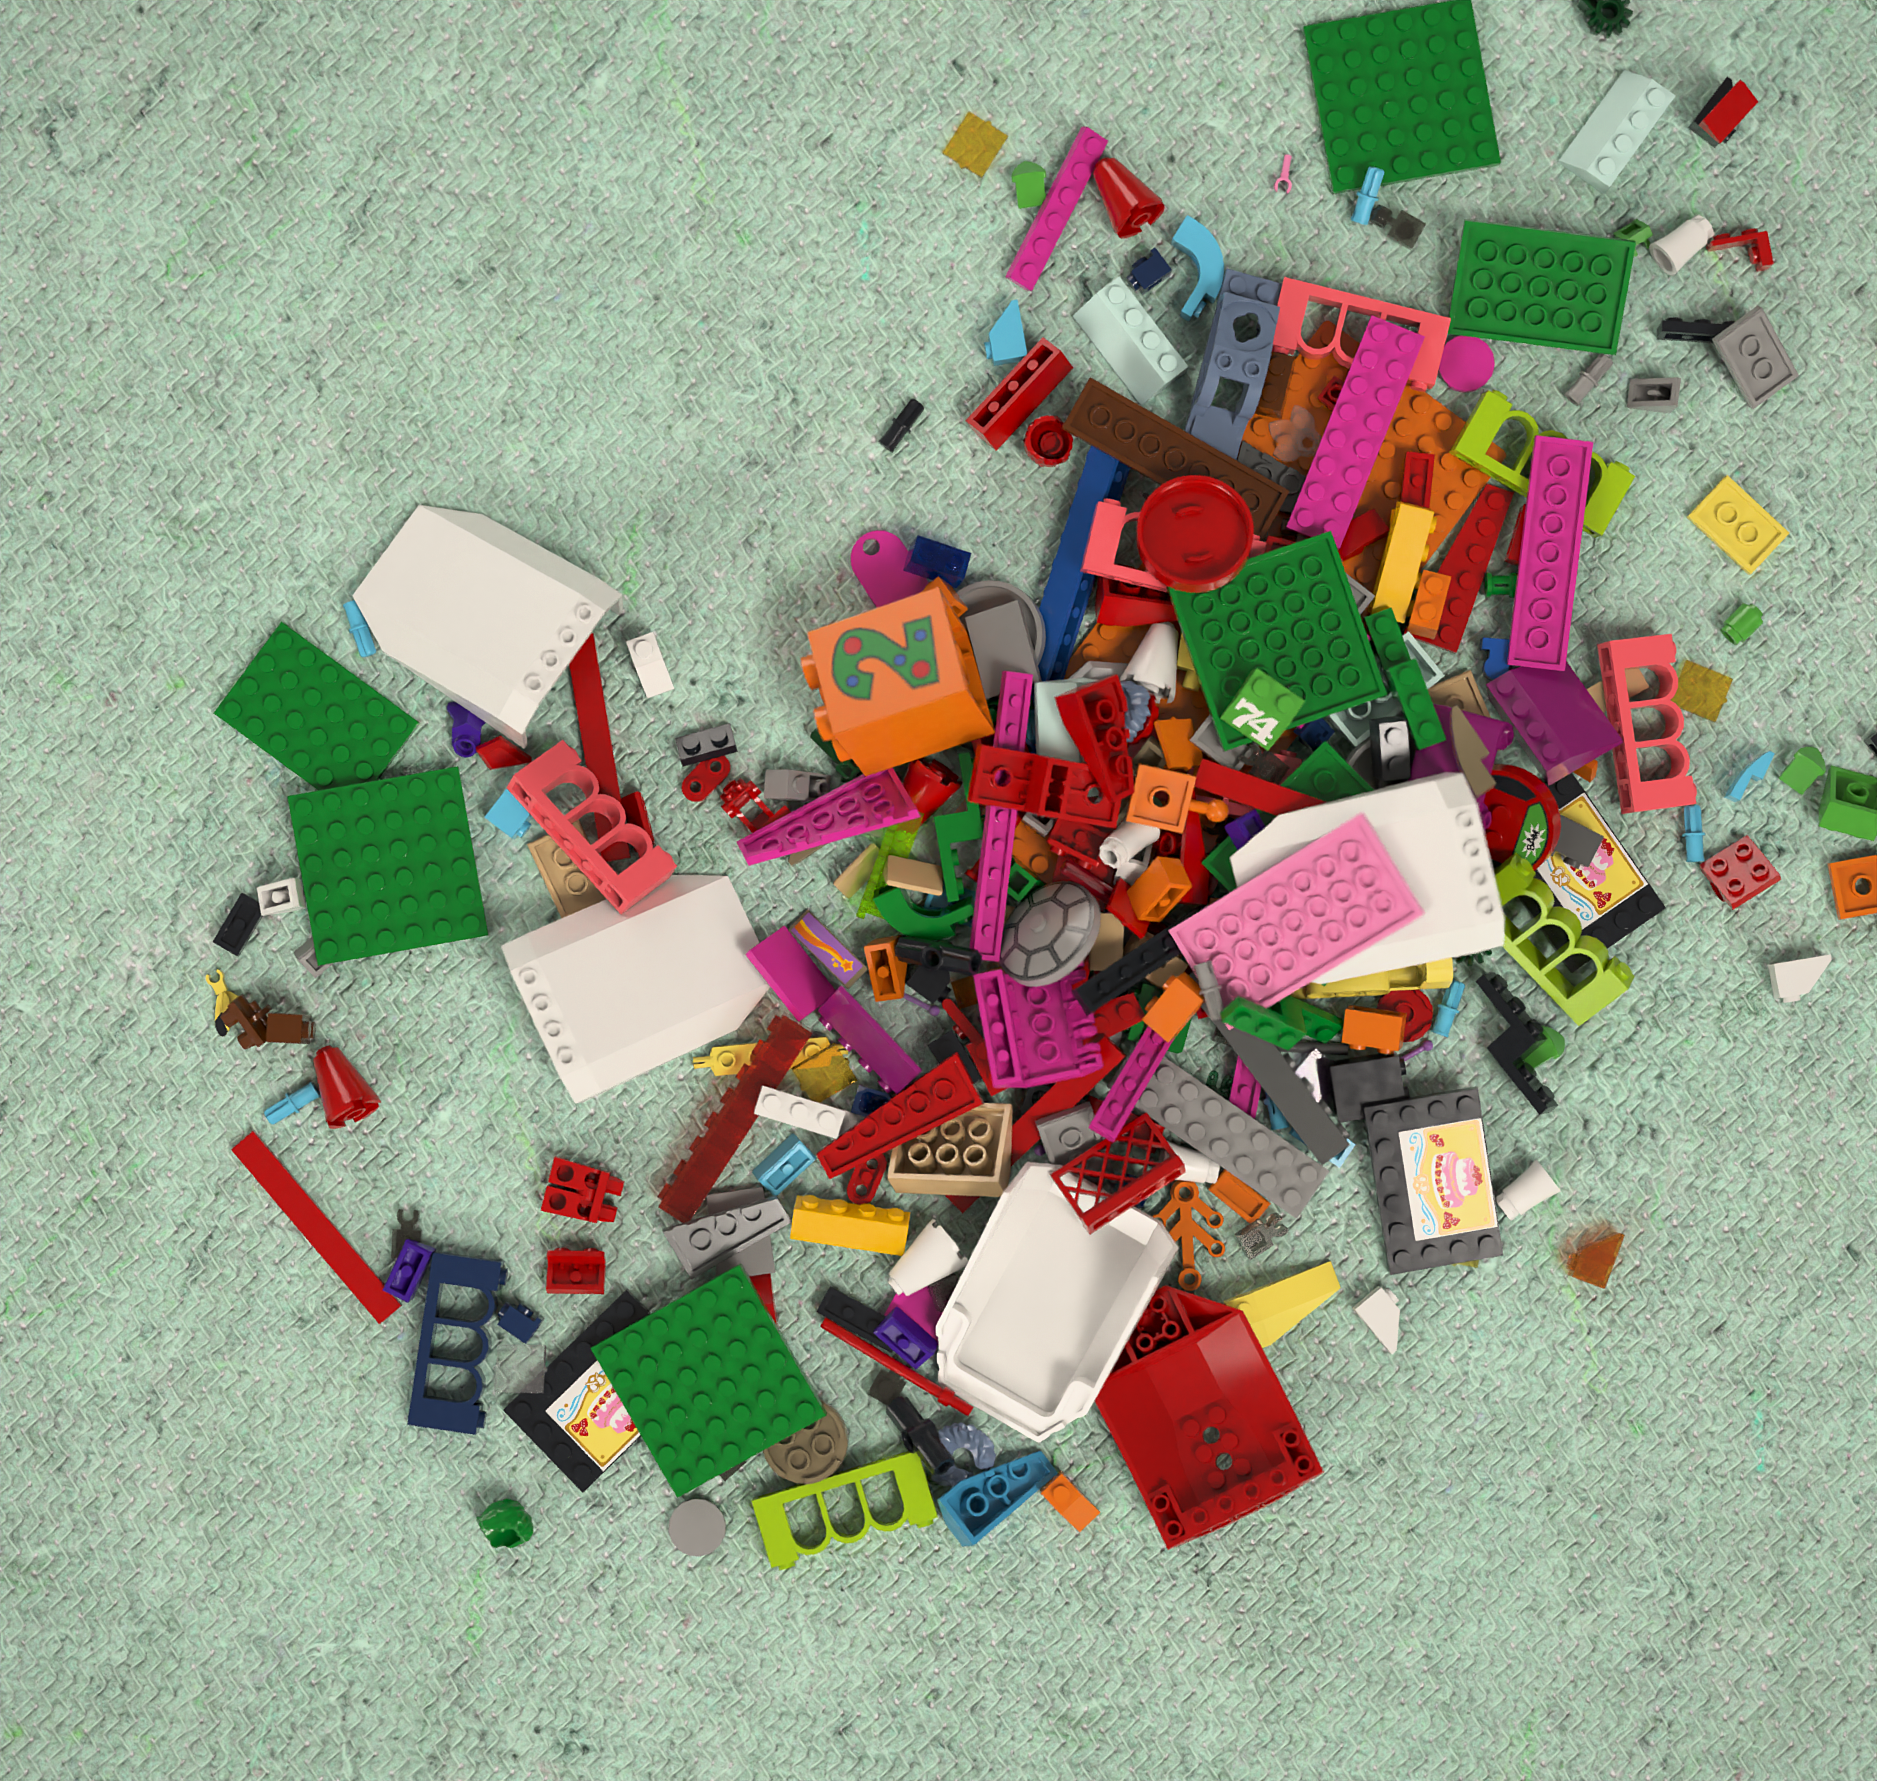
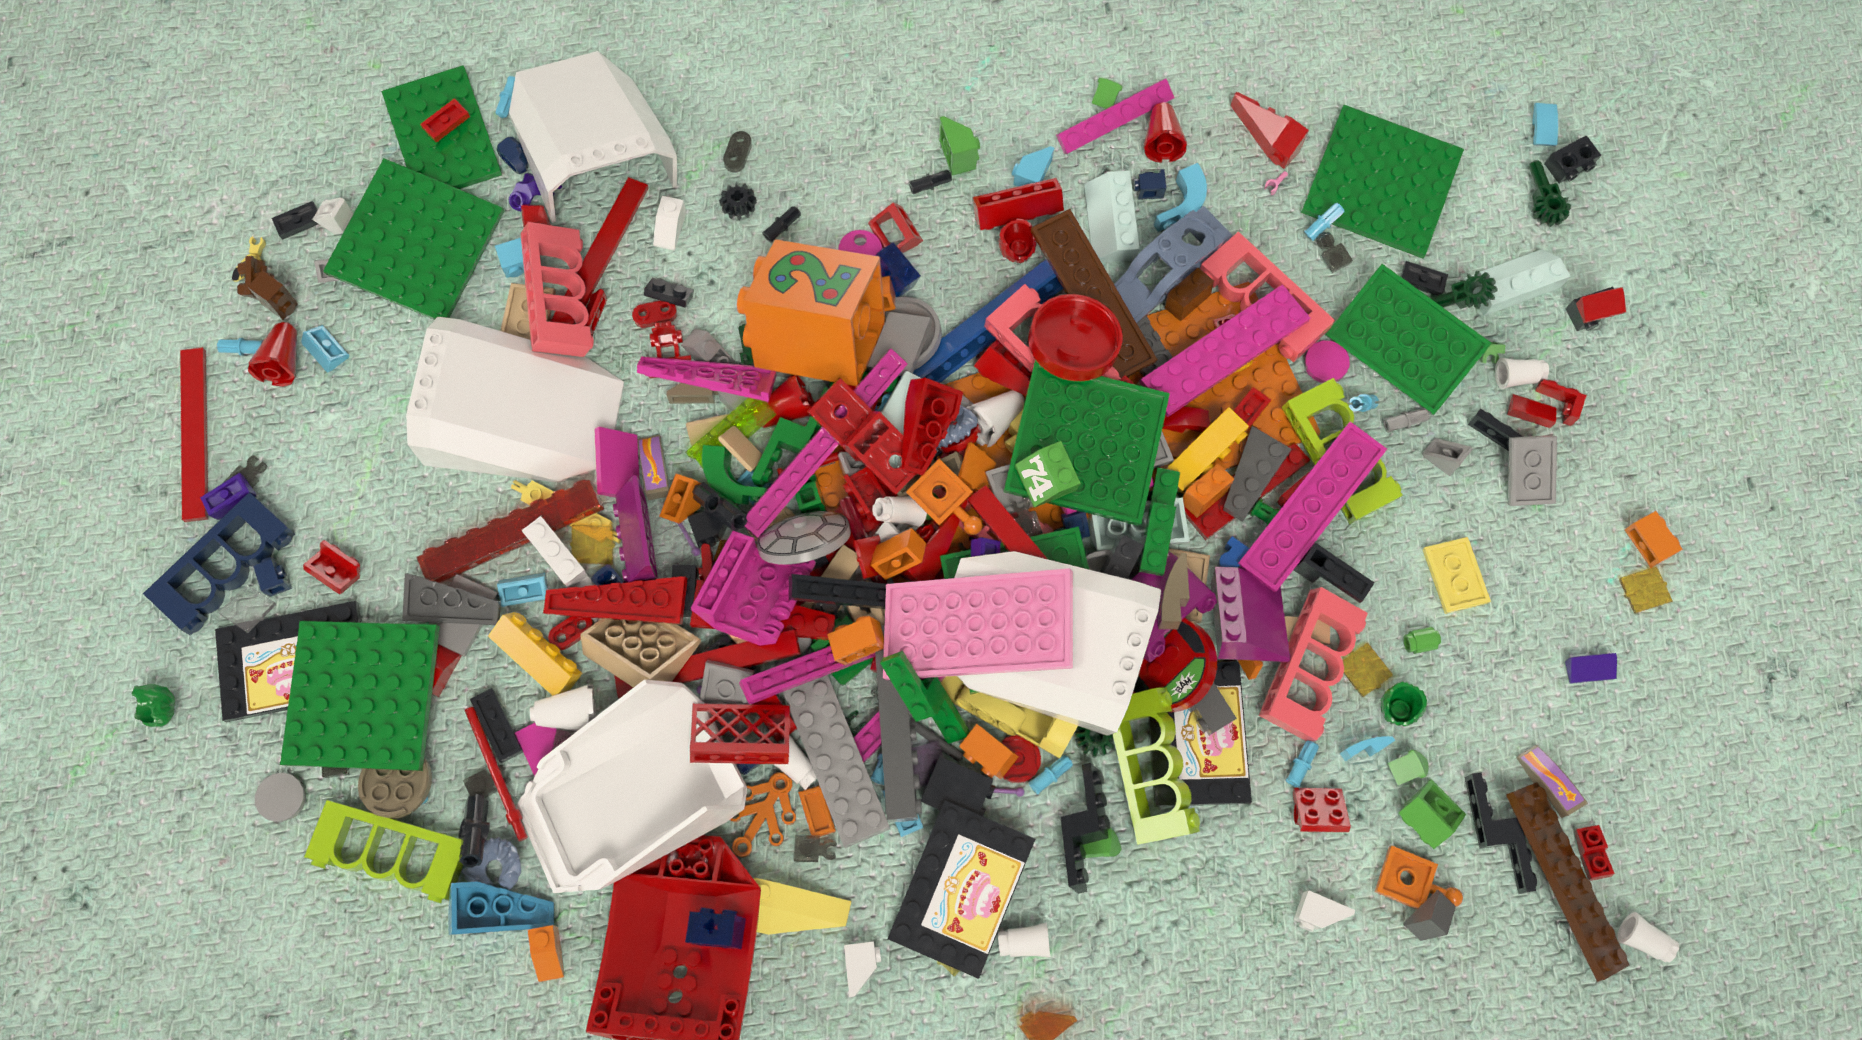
camera: 30 degrees right, 15 degrees down
red hips [540,1156,625,1224] -> none
dark purple slope [873,1307,938,1370] -> none
clear yellow piece [942,112,1008,178] -> none
light grey axle [1193,961,1225,1020] -> none
clear plate [1268,405,1322,462] -> none
none -> medium azure slope [301,325,349,373]
none -> red plate [420,98,470,142]
none -> dark blue rock [496,137,528,174]
none -> clear blue brick [685,908,746,949]
none -> black gear [719,182,757,221]
none -> clear smoke plate [723,131,752,173]
none -> black axle [762,206,801,243]
none -> red tile [868,202,923,259]
none -> bright green slope [939,116,980,176]
none -> dark grey wing [1223,426,1291,522]
none -> wedge [1230,92,1309,169]
none -> black bracket [1265,524,1375,603]
none -> medium azure pin [1349,394,1379,412]
none -> green hair [1380,682,1427,727]
none -> black plate [1400,261,1448,296]
none -> dark green gear [1431,270,1498,309]
none -> red slope [1507,394,1557,428]

